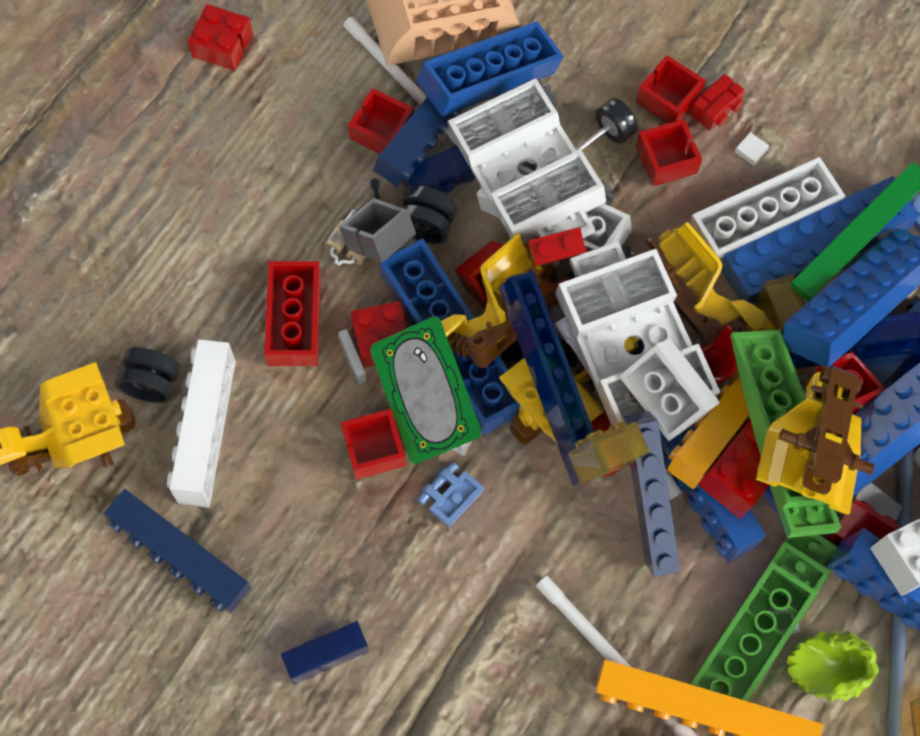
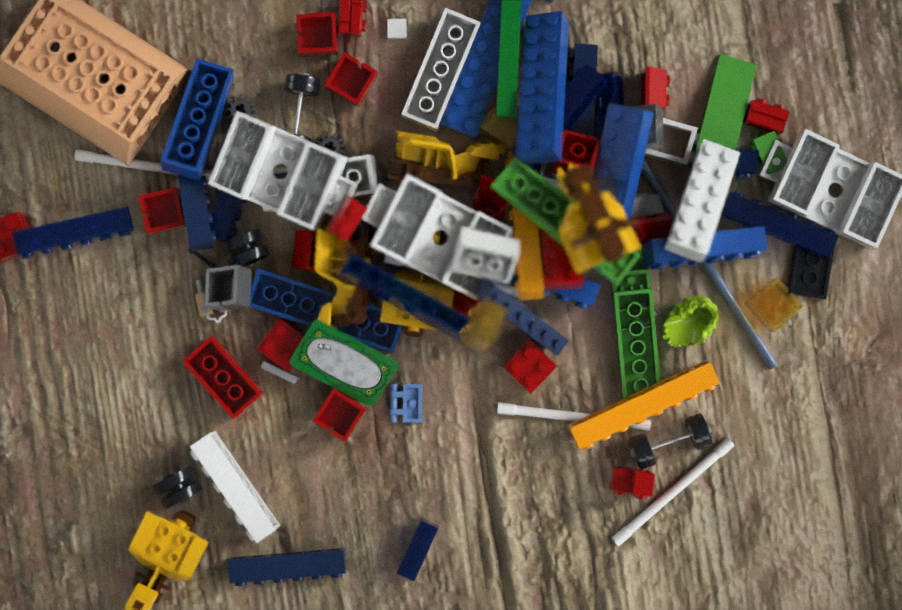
camera: 40 degrees left, 20 degrees up
none -> clear blue brick [12,206,134,259]
none -> red brick [502,339,557,394]

